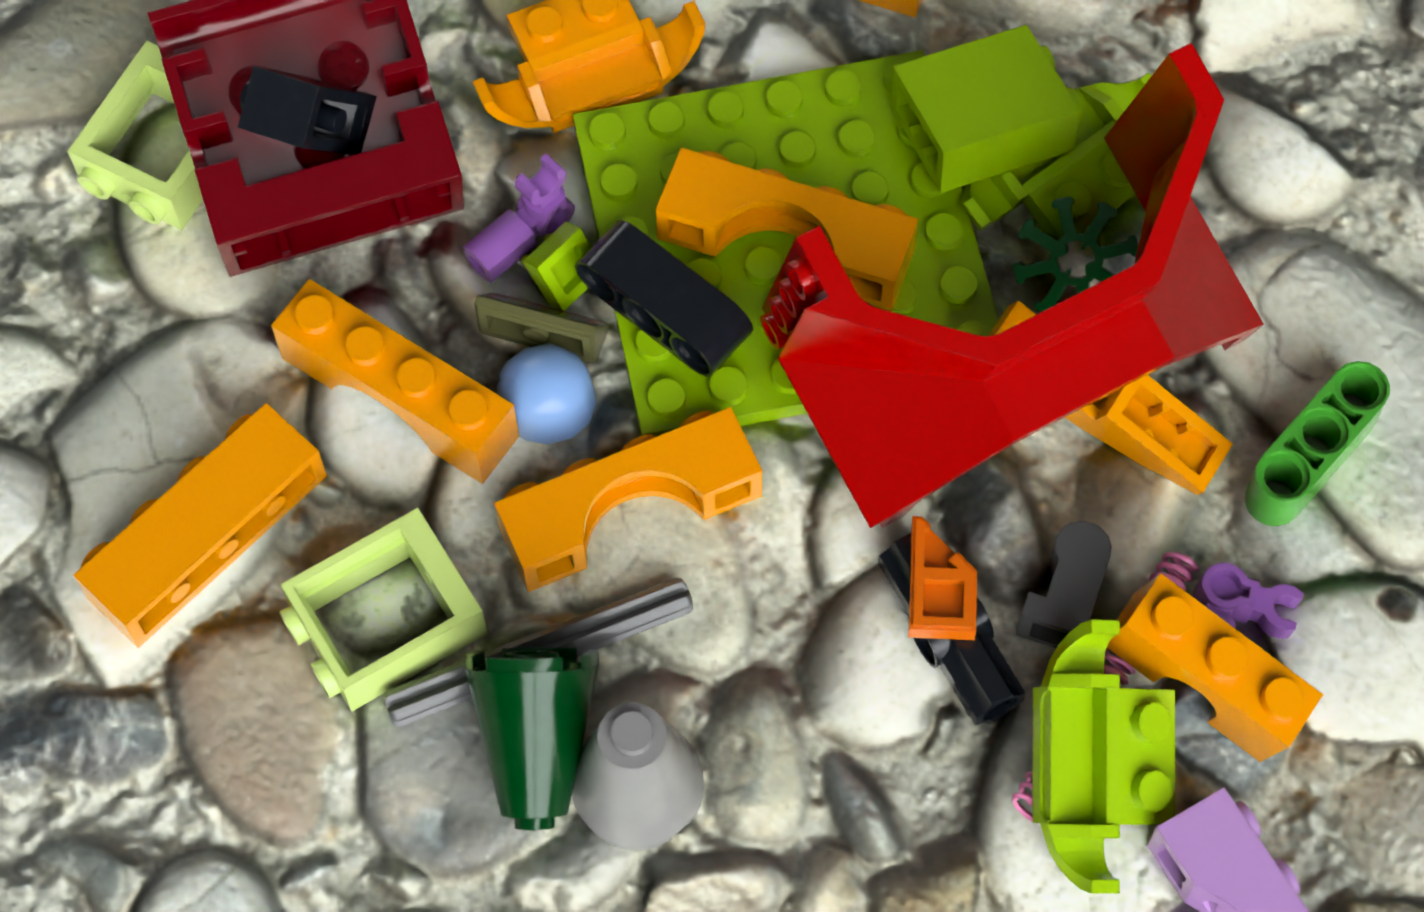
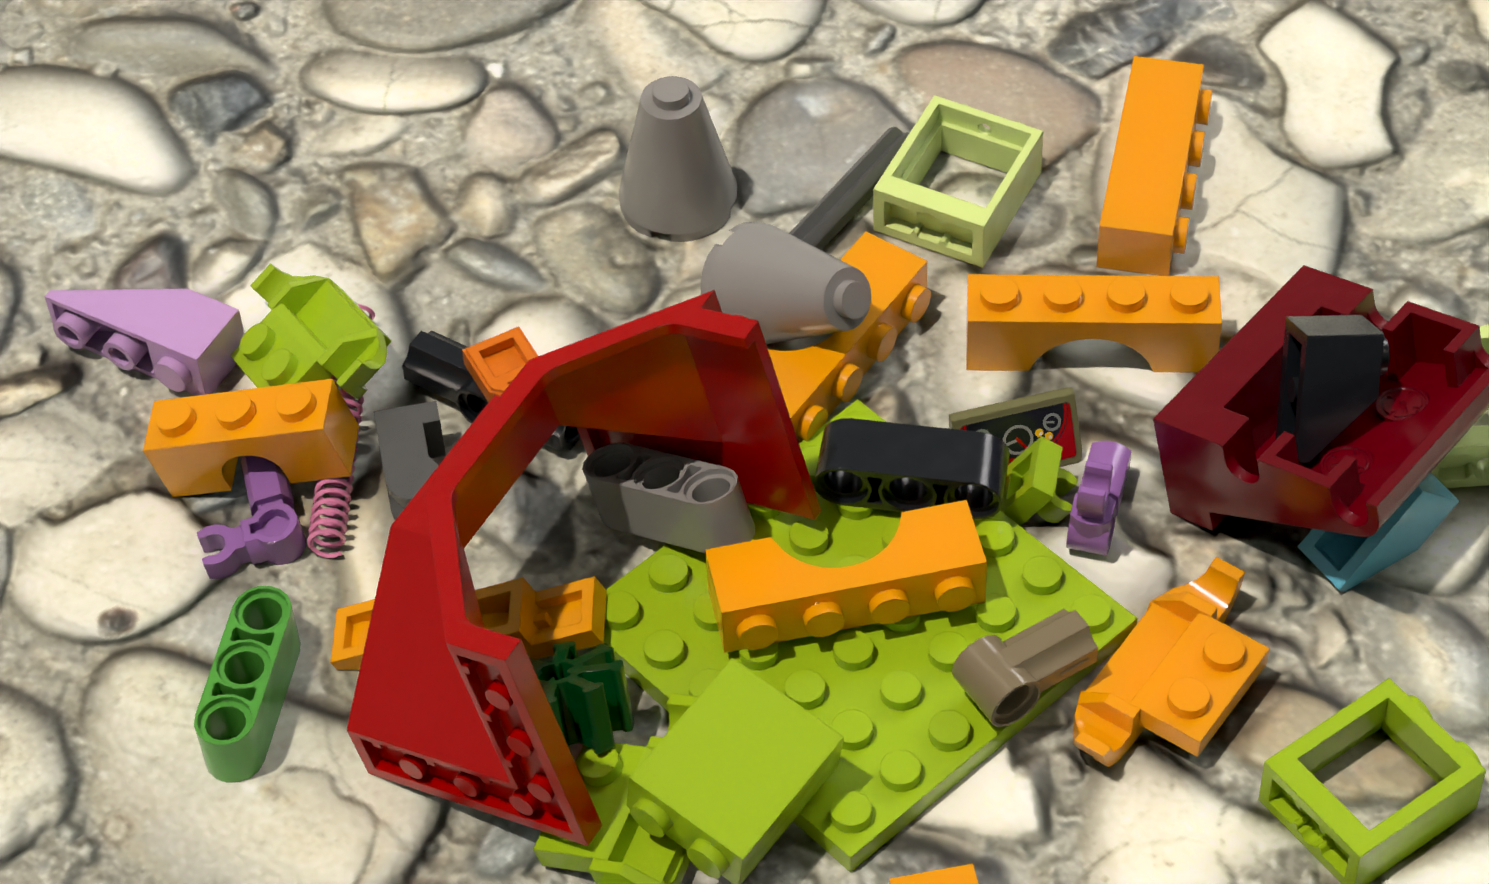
camera: 150 degrees right, 15 degrees down
dark green cone [465,647,599,830] -> none
light blue hair [496,343,596,445] -> none
none -> light grey cone [701,222,871,344]
none -> dark tan piece [952,609,1098,727]

